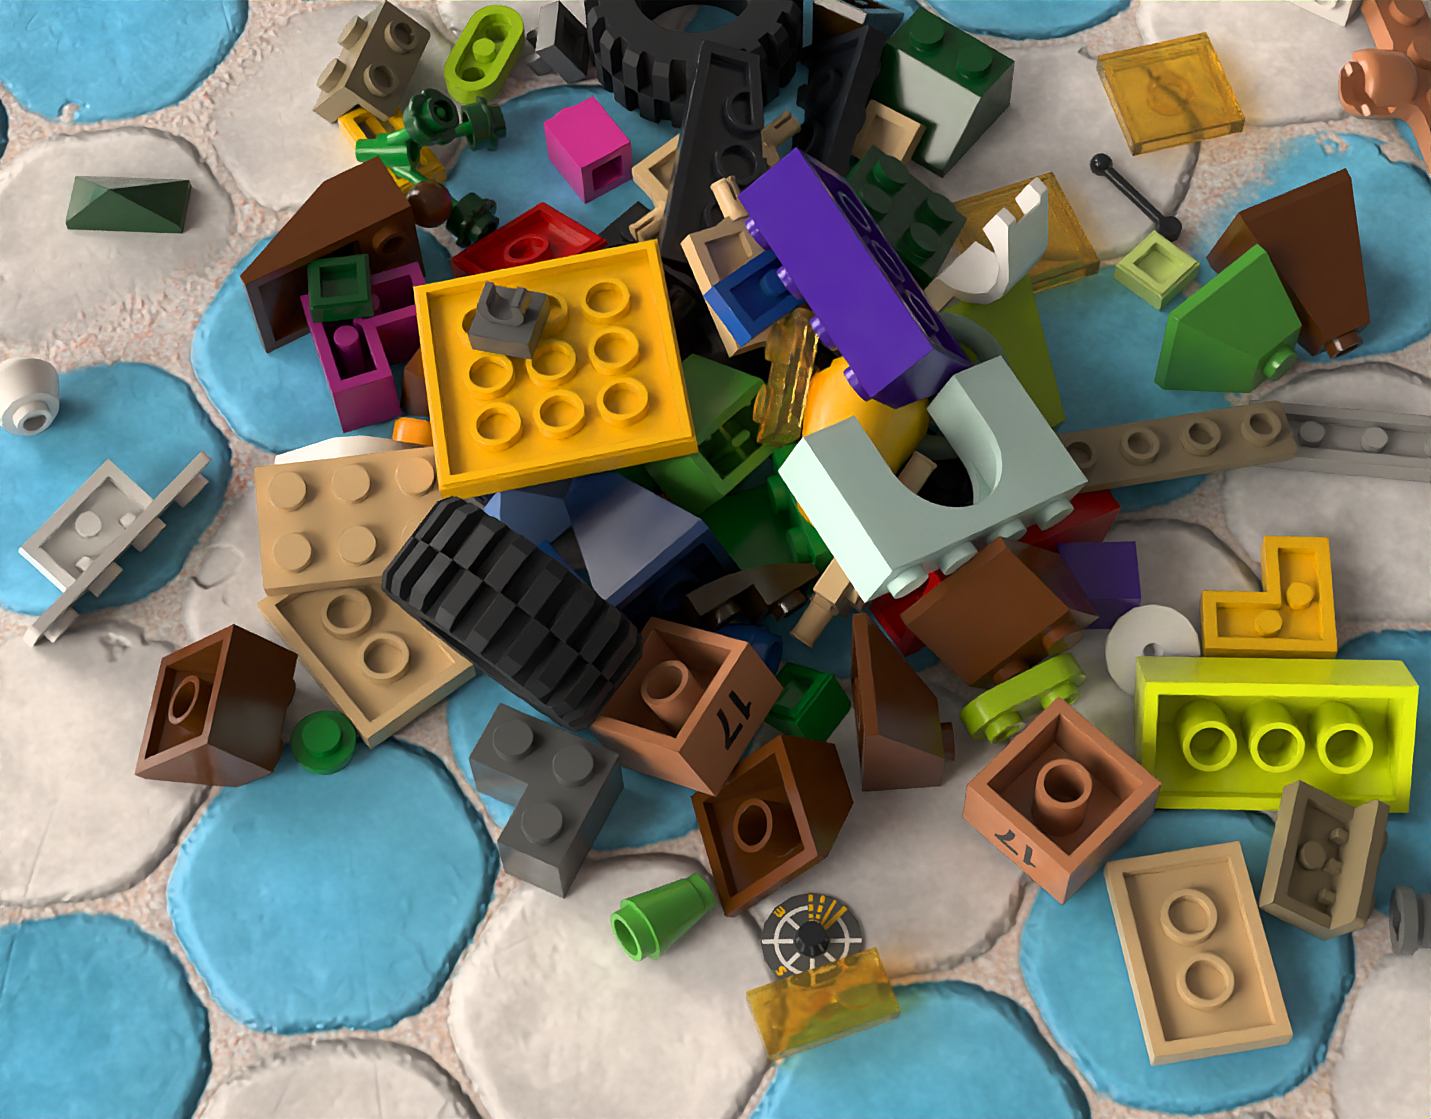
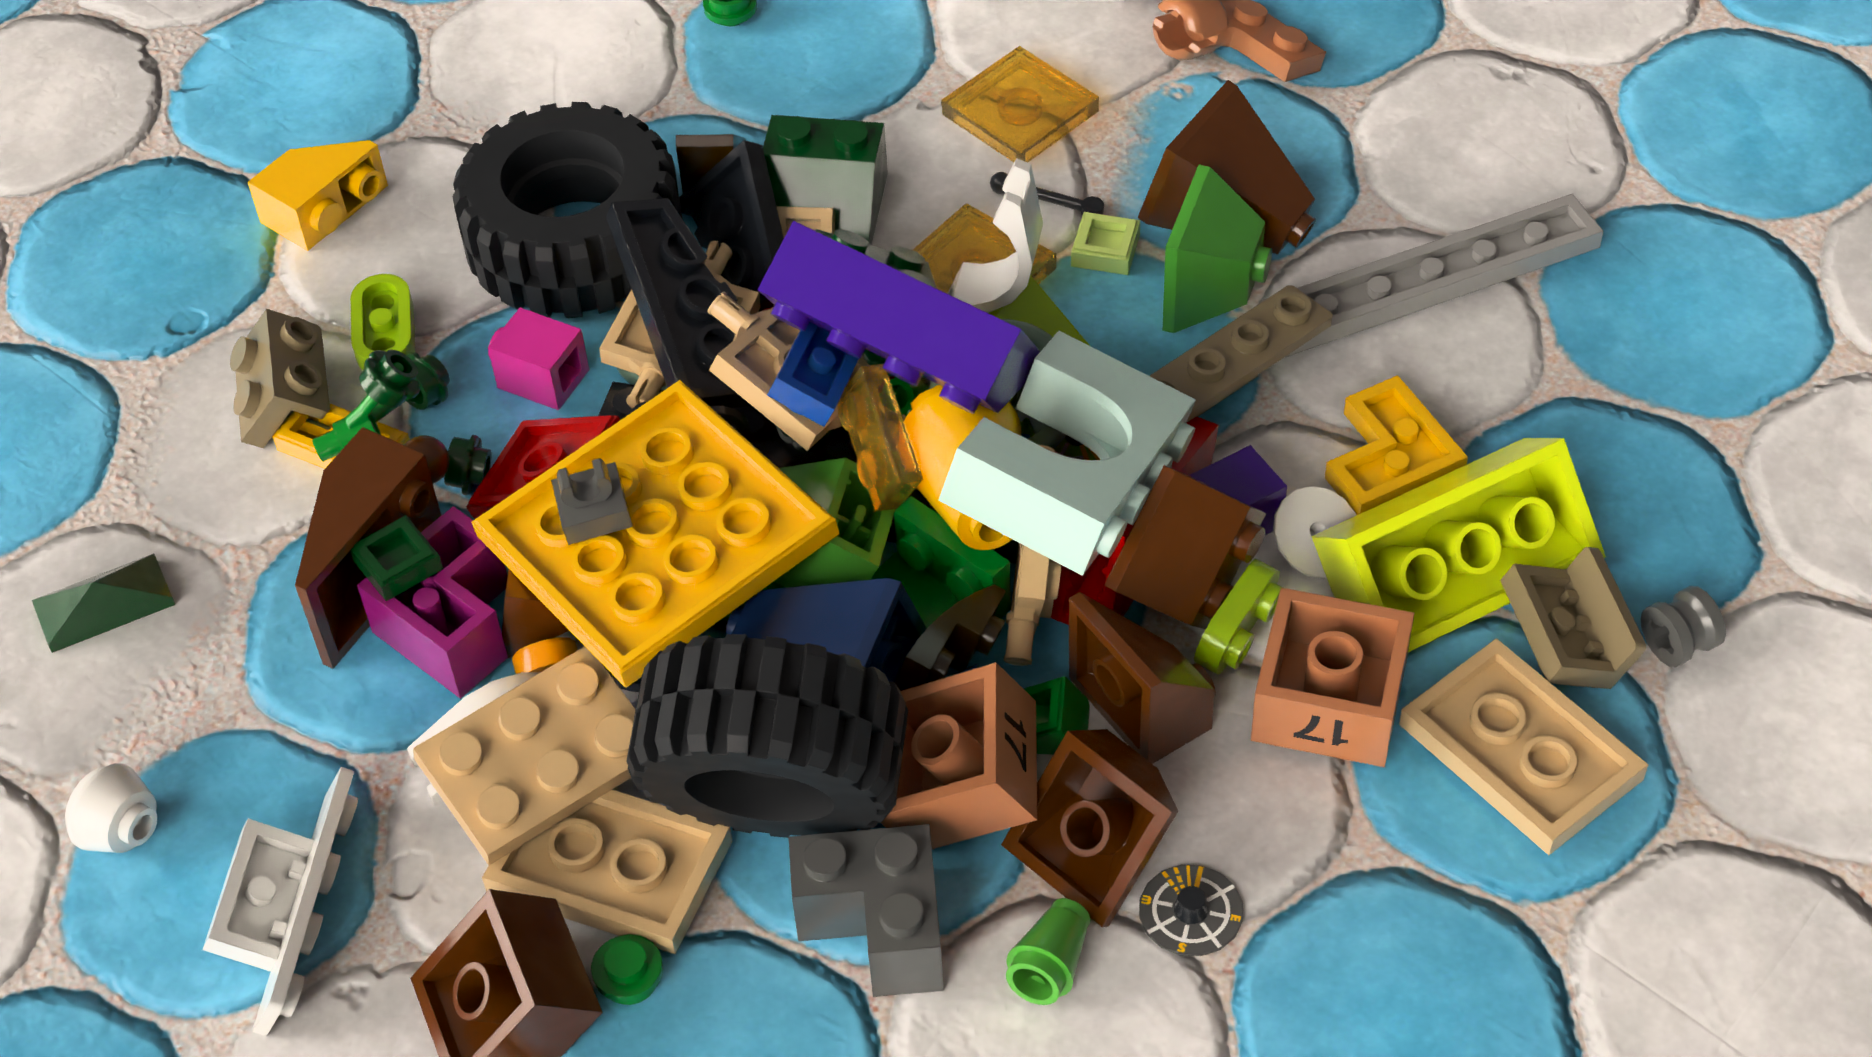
camera: 30 degrees left, 10 degrees down
dark grey tile [523,0,589,84] -> none
clear yellow plate [746,947,901,1063] -> none

